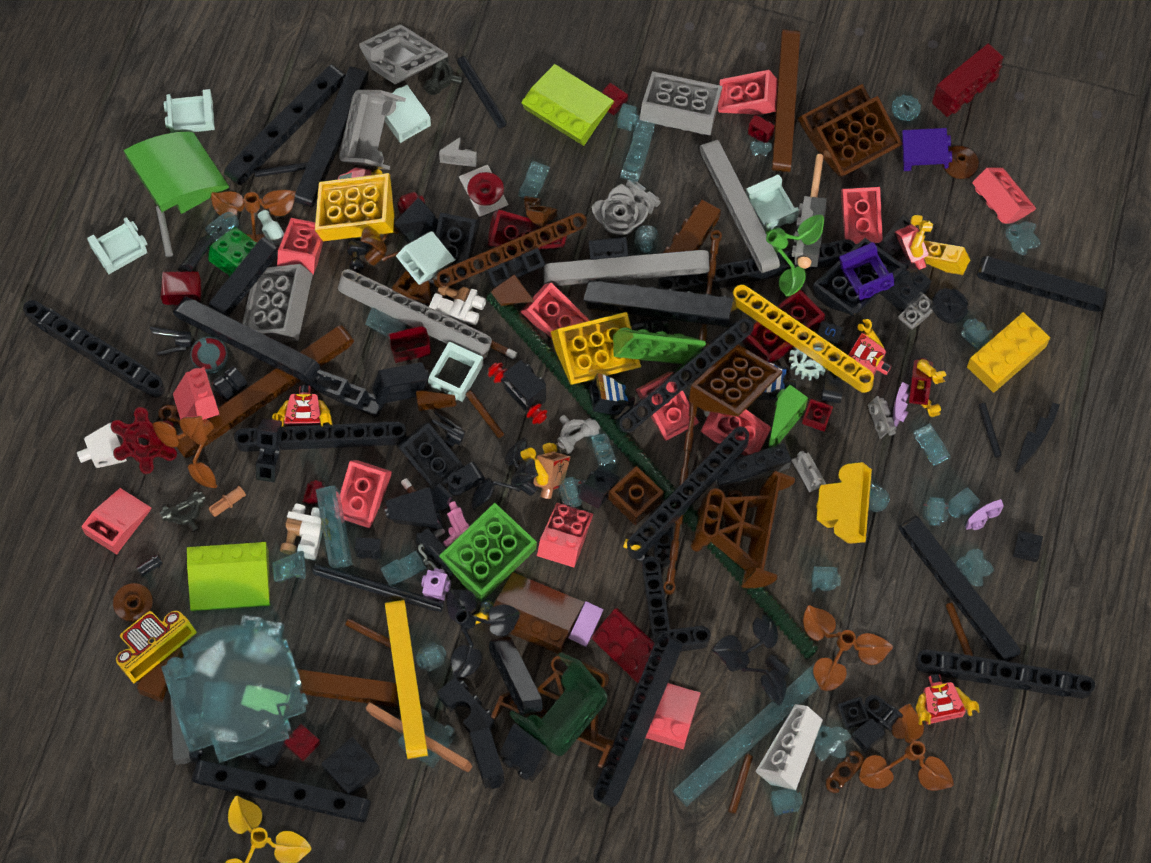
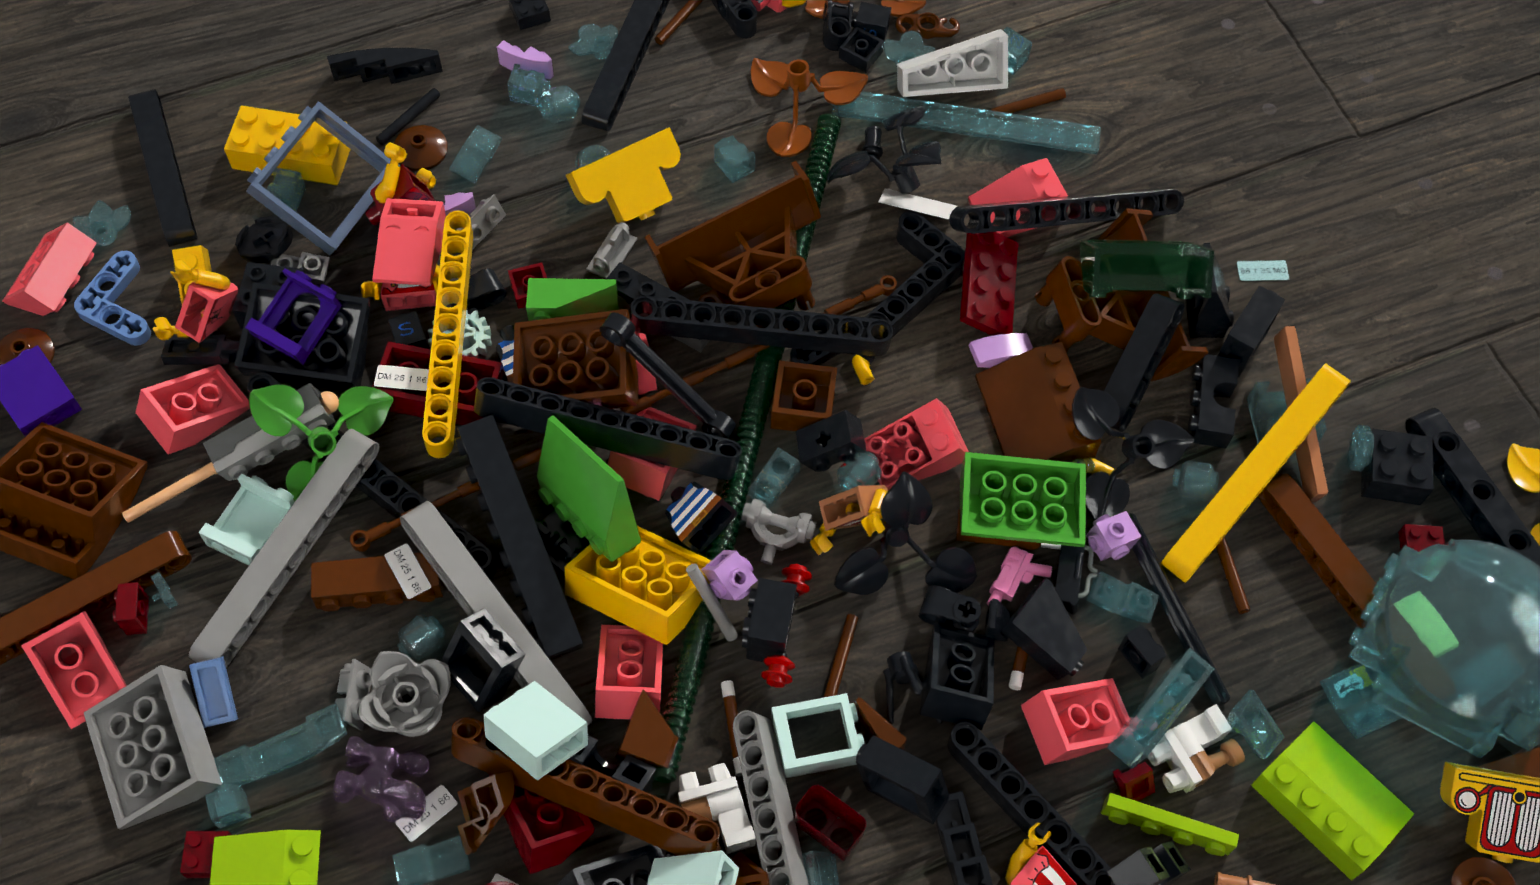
camera: 130 degrees left, 5 degrees down
none -> medium blue beam [74,251,151,346]
none -> medium blue tile [189,656,238,728]
none -> sand blue window [246,101,400,256]
none -> clear purple animal [334,736,429,822]
none -> coral slope [372,198,446,286]
none -> white sticker [374,365,429,391]
none -> white sticker [384,543,431,599]
none -> reddish brown dish [394,125,448,171]
none -> white sticker [396,785,458,842]
none -> light aqua brick [483,681,588,781]
none -> black piece [600,312,736,439]
none -> light grey bar [686,563,738,641]
none -> lavender brick [701,550,758,601]
none -> white sticker [878,188,957,219]
none -> lime plate [1101,793,1239,856]
none -> clear light blue sticker [1237,260,1289,281]
none -> clear light blue gear [1347,425,1374,472]

